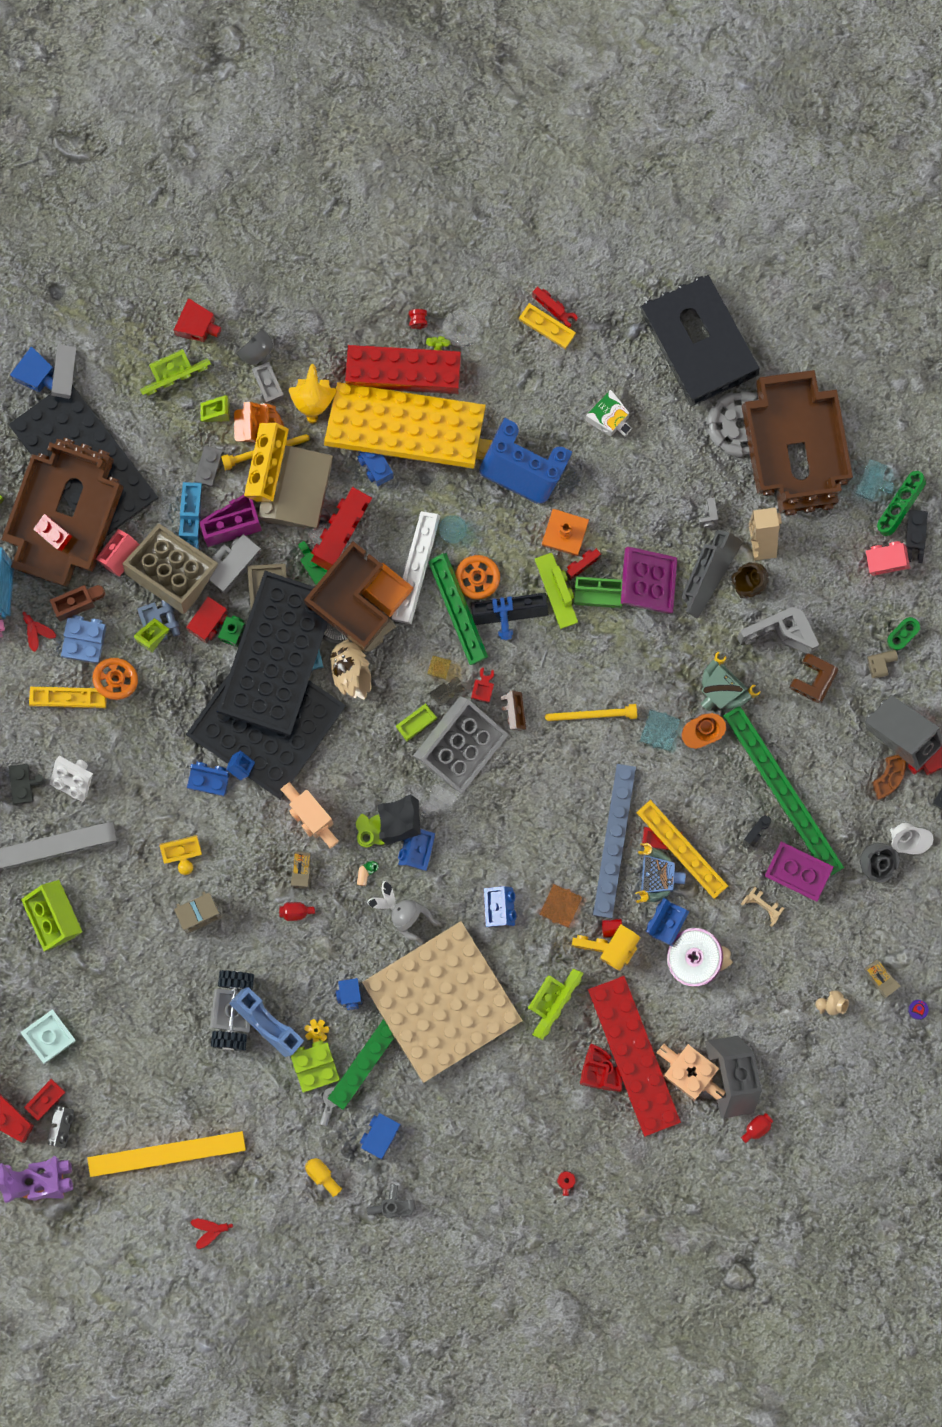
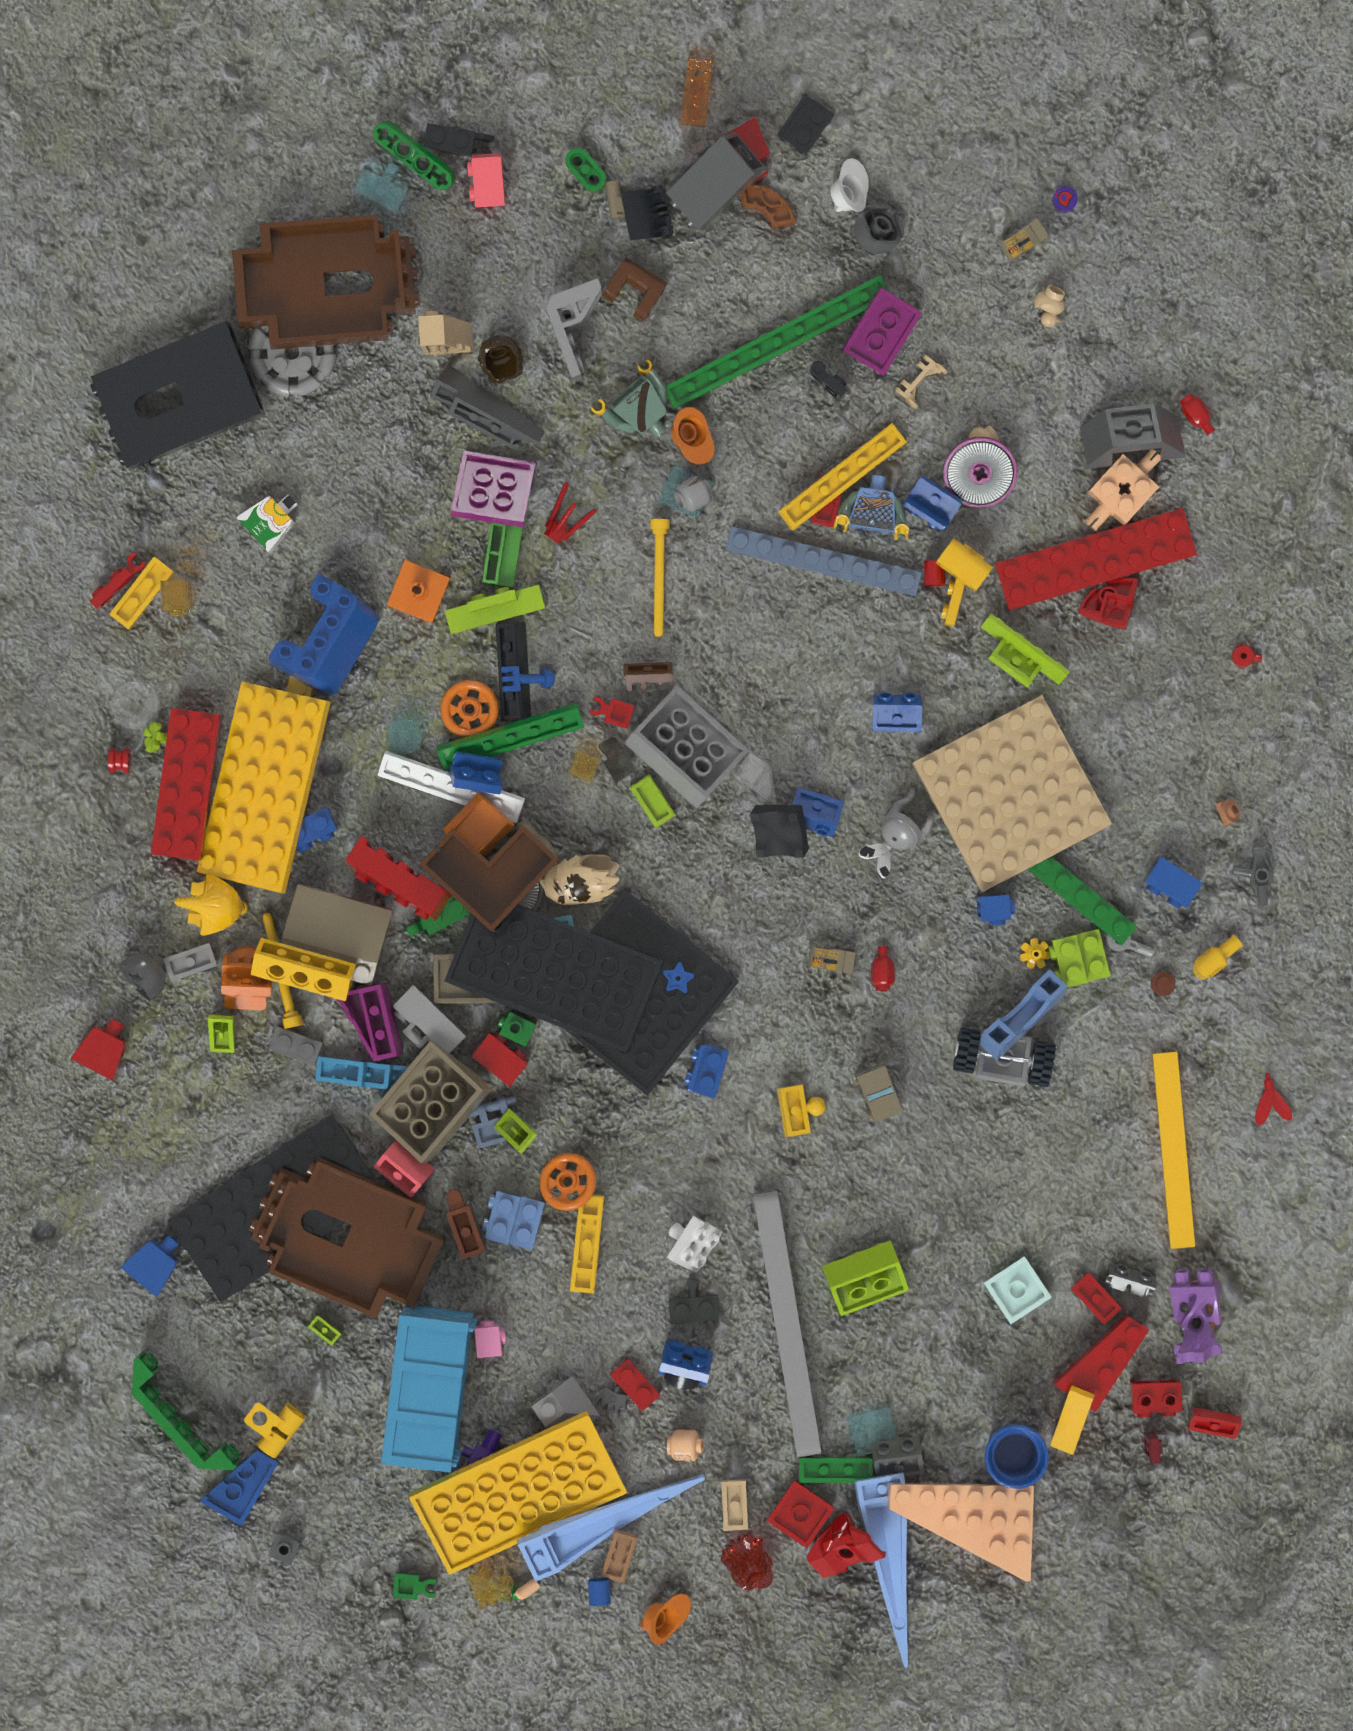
camera: 90 degrees left, 10 degrees up
red piece [22,612,56,652] -> none
plate [34,514,72,552] -> none
light grey tile [51,344,76,399] -> none
lime bracket [140,349,211,396] -> none
blue slope [226,751,255,780] -> none
light nougat brick [281,782,339,849] -> none
lime plate [356,814,385,848] -> none
arm [357,861,379,886] -> none
clear orange piece [539,884,583,928] -> none
red plate [566,548,601,581] -> none
light grey bracket [698,497,718,528] -> none
none -> clear yellow brick [160,579,193,617]
none -> blue bracket [449,752,503,795]
none -> red plant [544,482,596,544]
none -> black hinge [620,185,673,241]
none -> blue plate [663,962,695,993]
none -> light grey head [674,476,712,512]
none -> copper plate [1151,972,1176,996]
none -> nougat plate [1215,799,1240,827]

